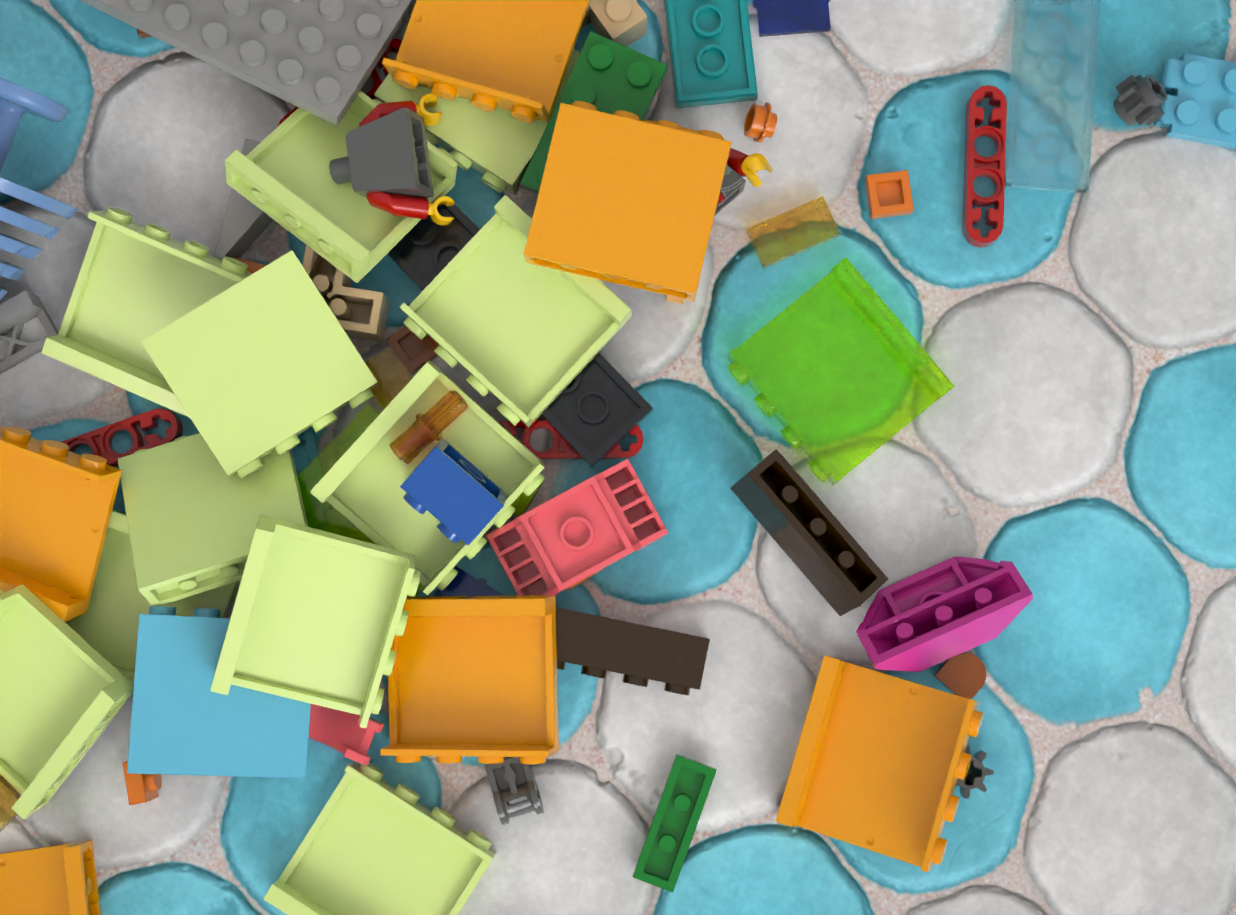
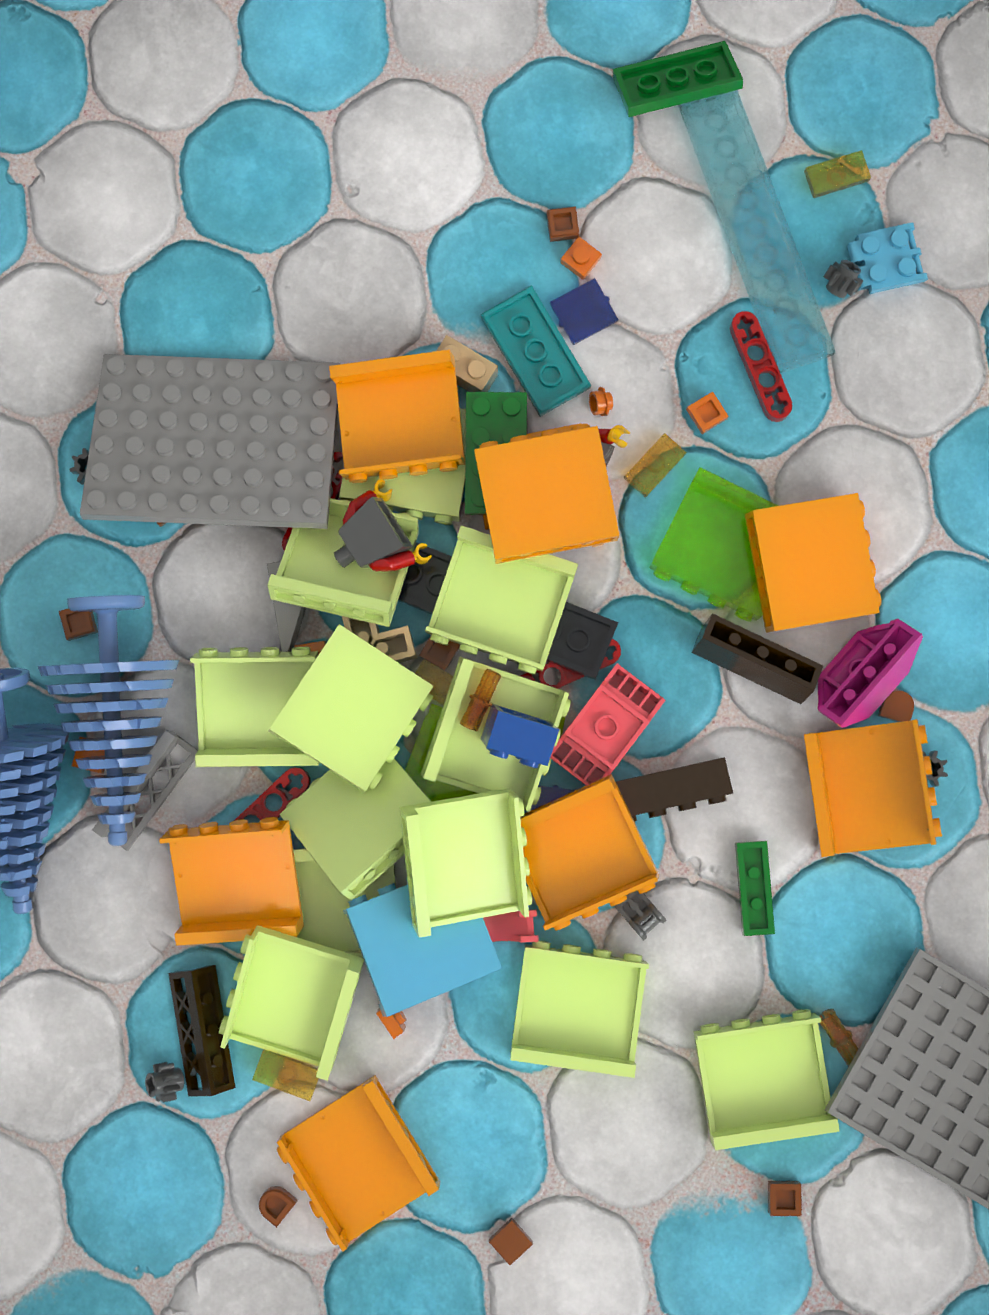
camera: 25 degrees left, 0 degrees up
none -> light orange panel [745,493,881,633]

